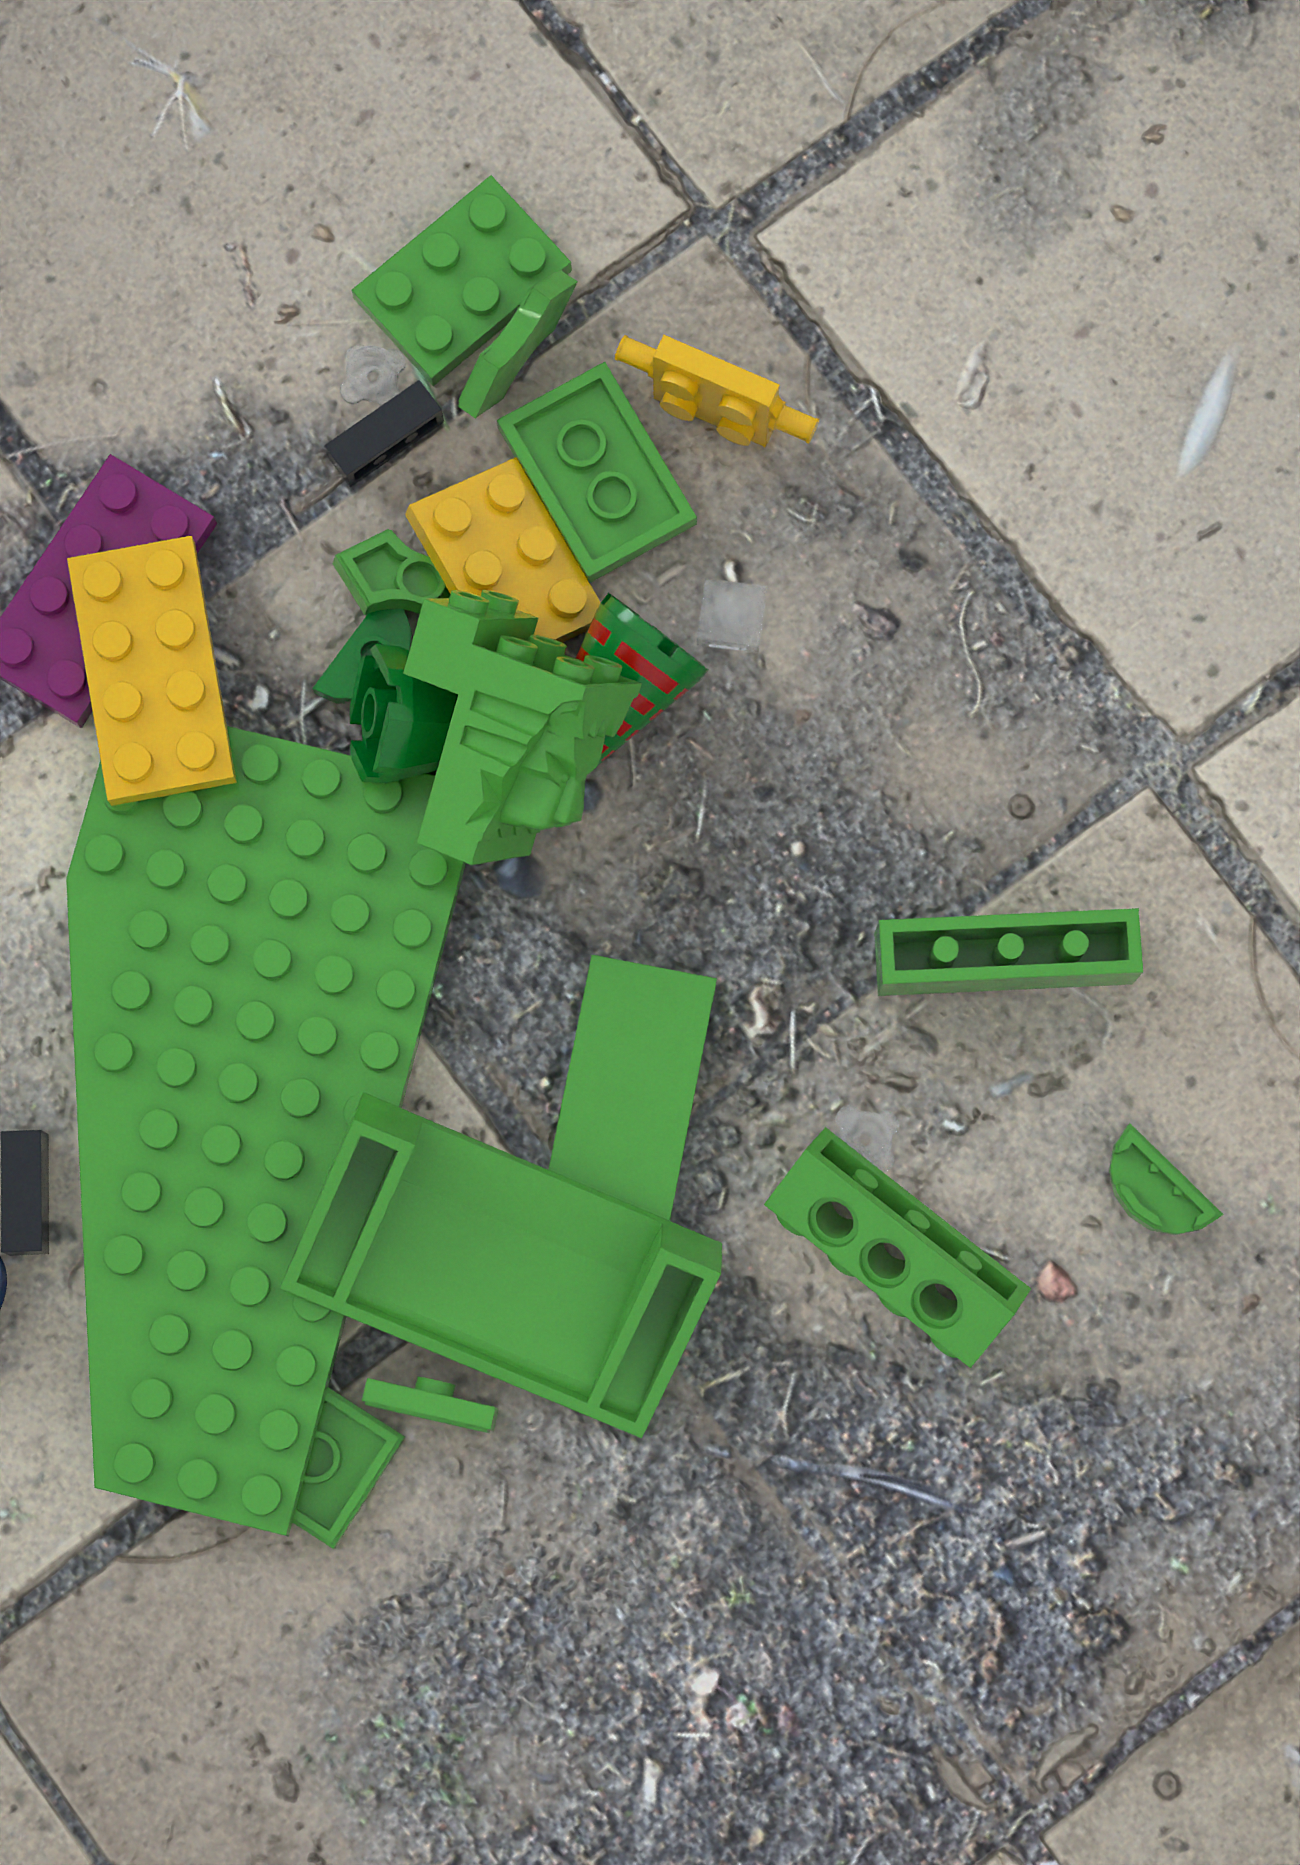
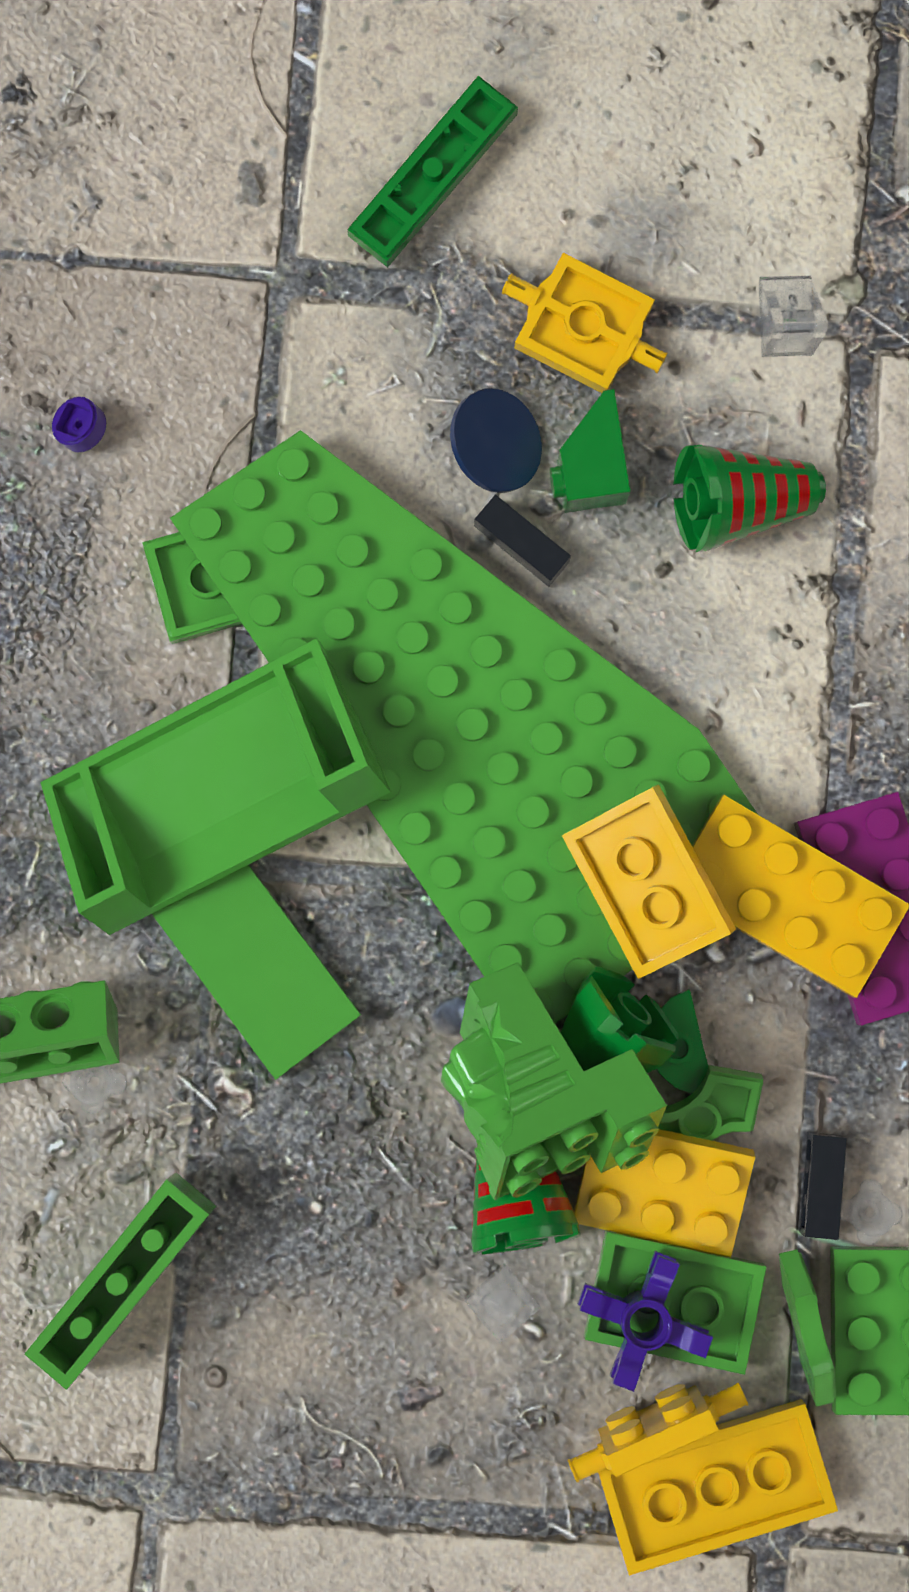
camera: 130 degrees right, 5 degrees up
bright green plate [362,1376,499,1434] -> none
none -> dark purple tile [52,397,107,452]
none -> yellow plate [562,784,736,979]
none -> dark purple pin [577,1250,713,1392]
none -> yellow plate [598,1399,838,1576]

